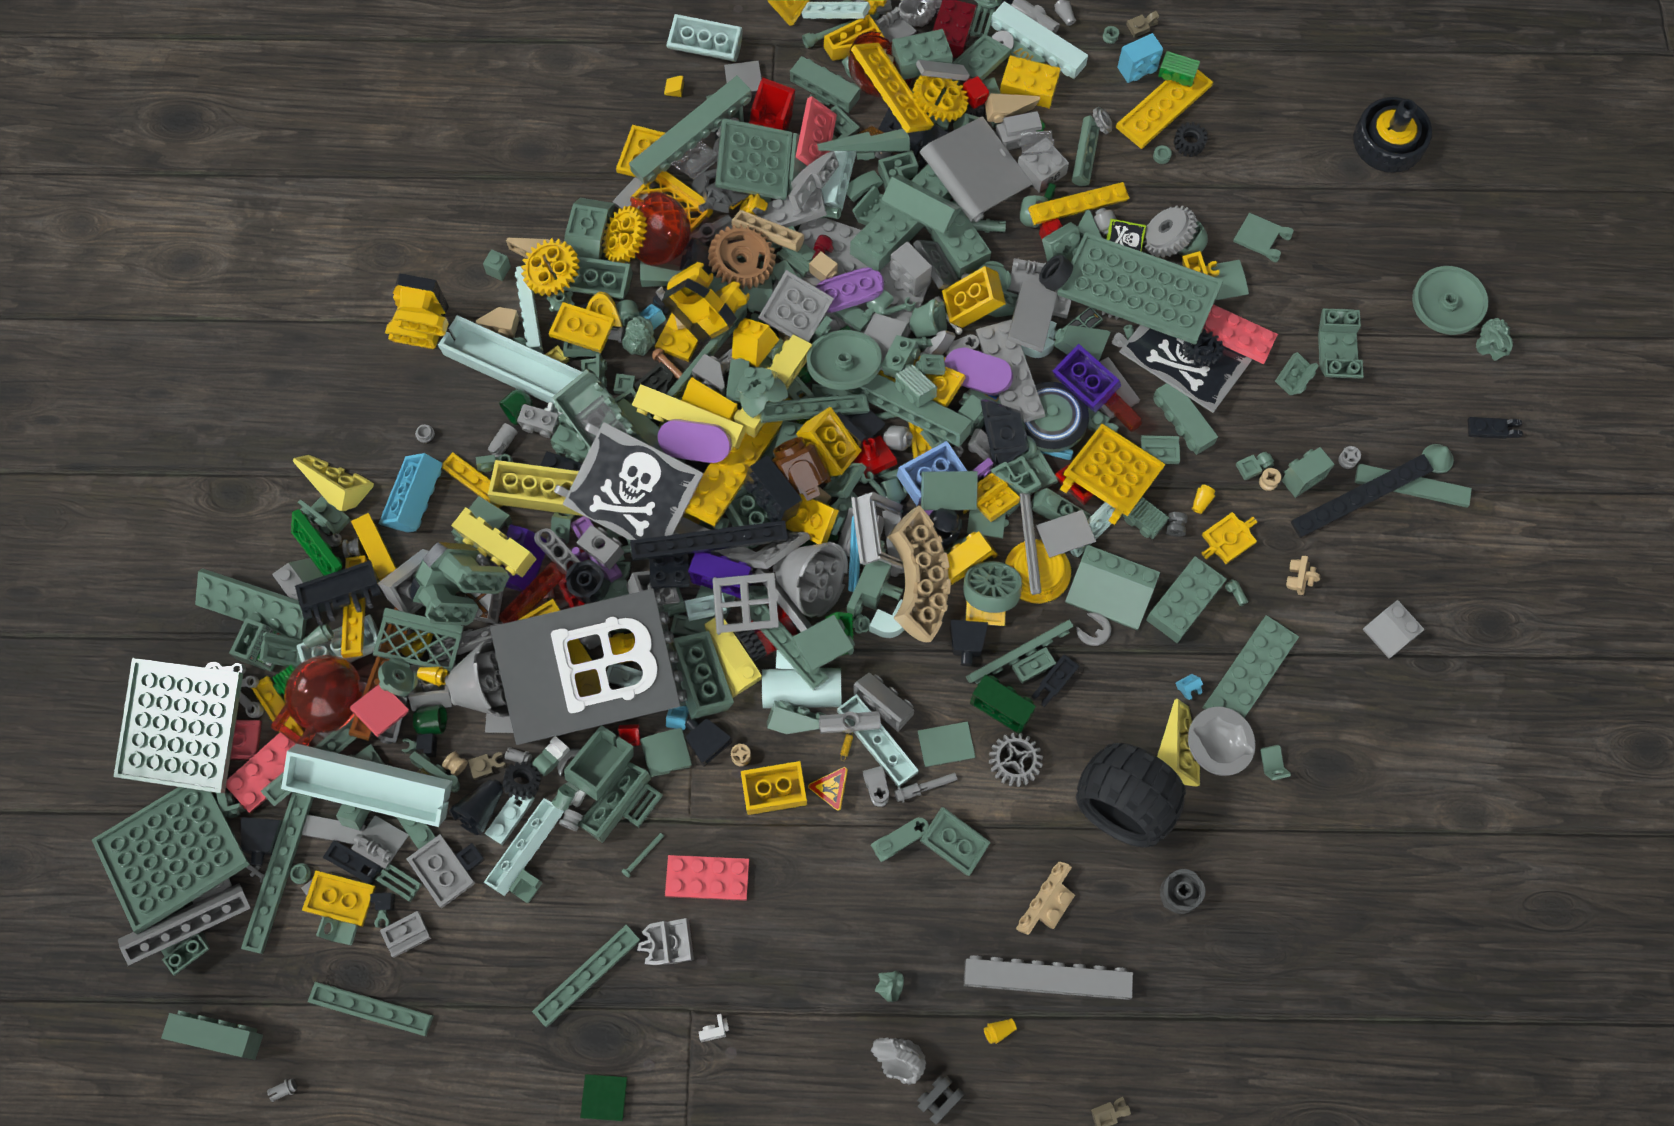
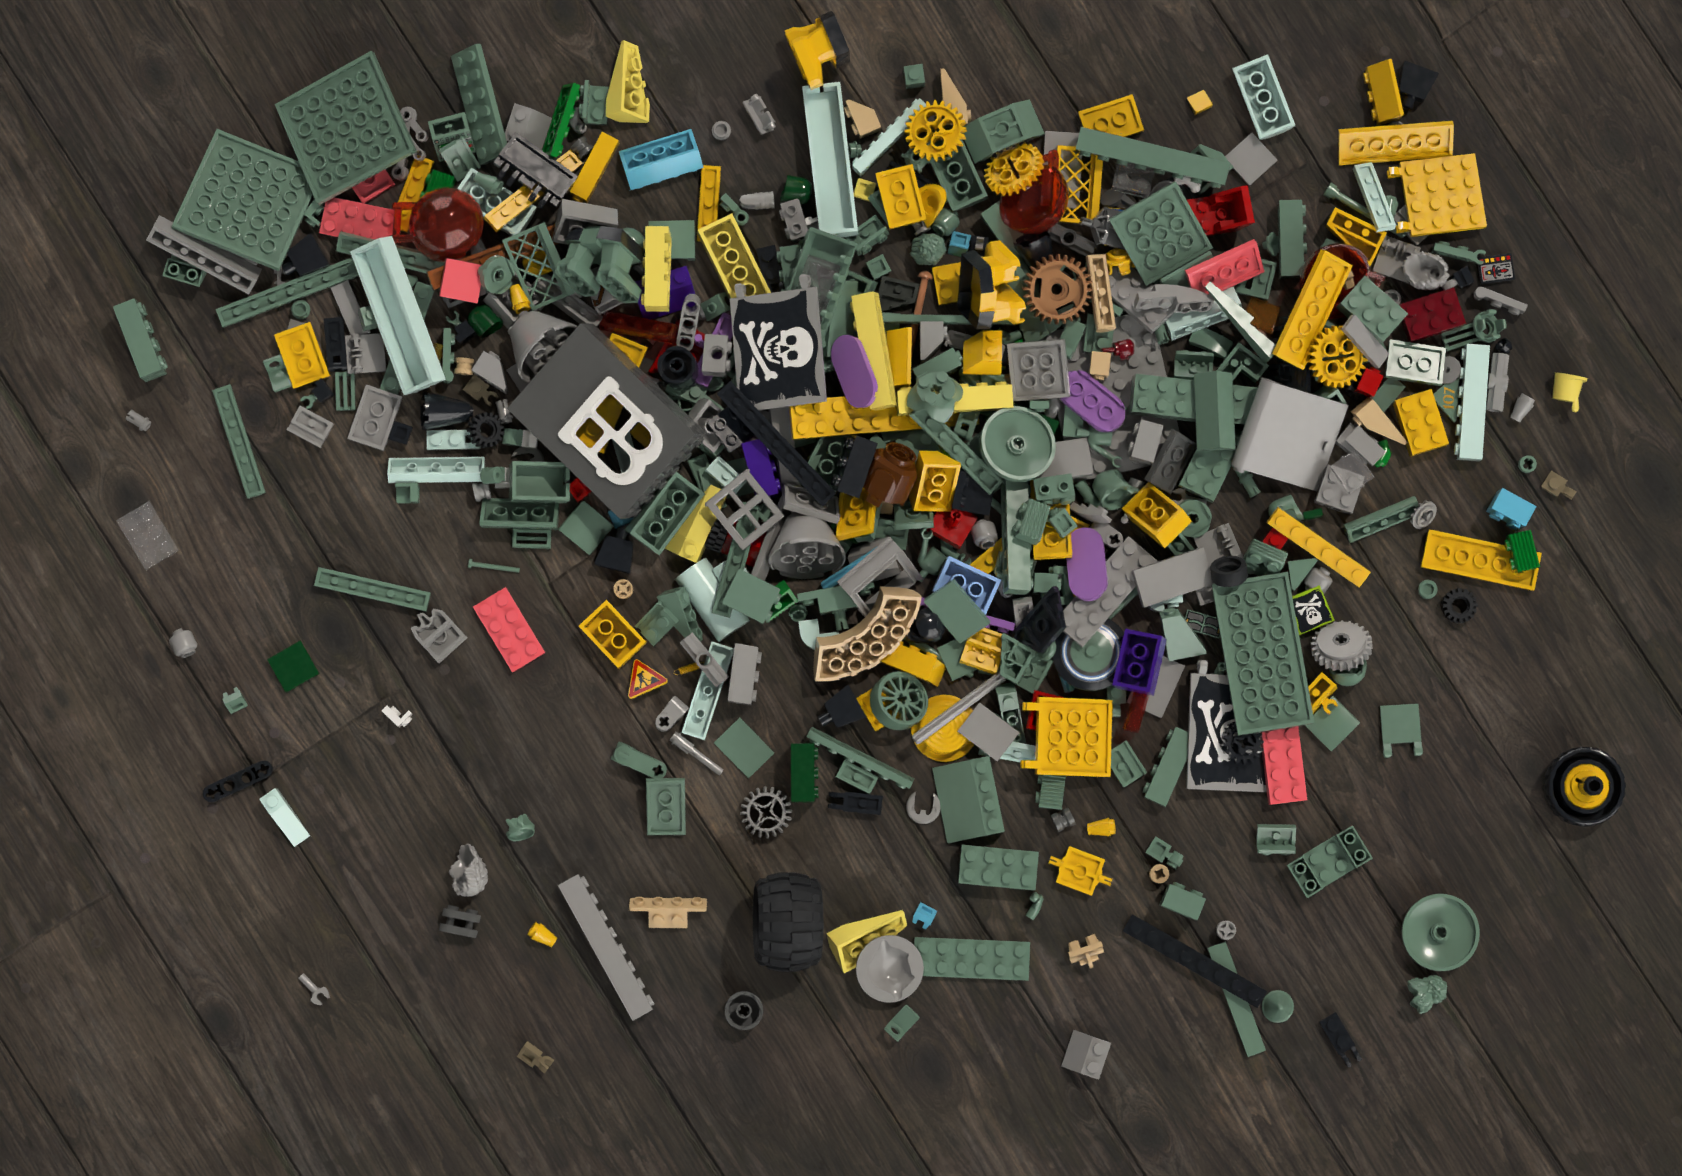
camera: 55 degrees right, 15 degrees up
none -> light grey slope [472,351,509,395]
none -> sand green plate [635,601,679,646]
none -> light grey hinge [742,94,776,135]

